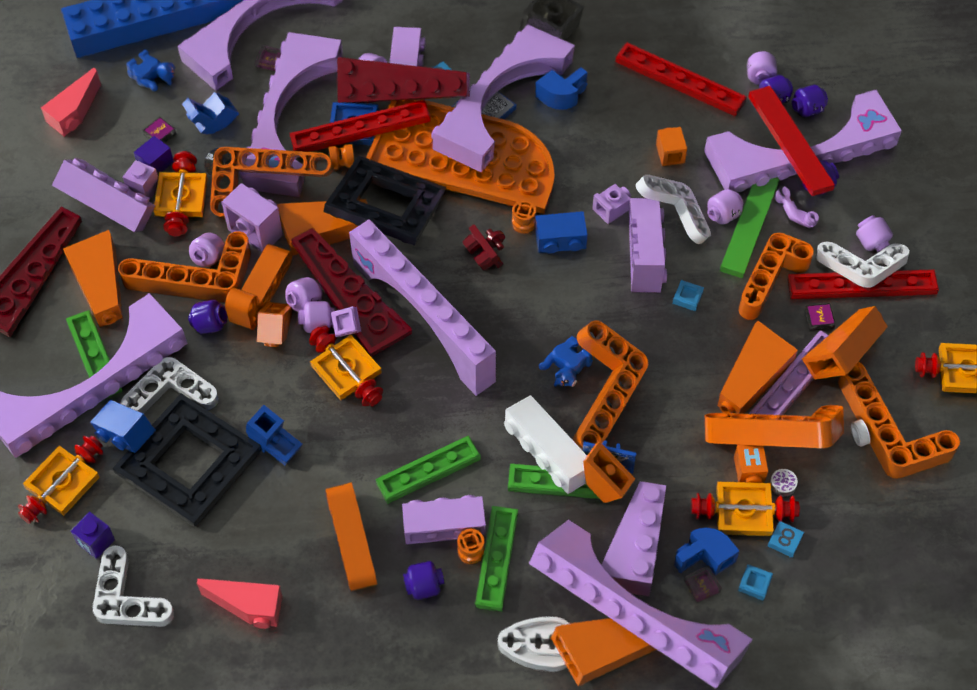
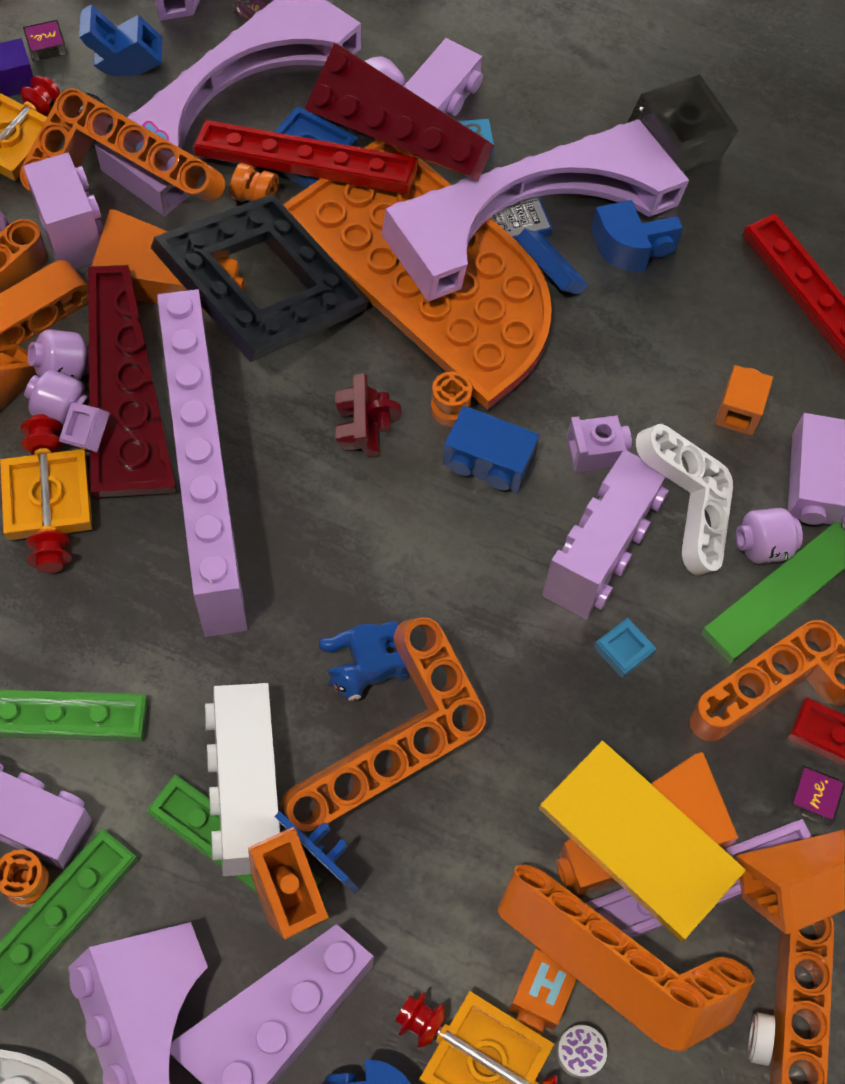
camera: 25 degrees right, 5 degrees up
none -> blue tile [516,228,589,294]
none -> yellow tile [539,740,746,942]

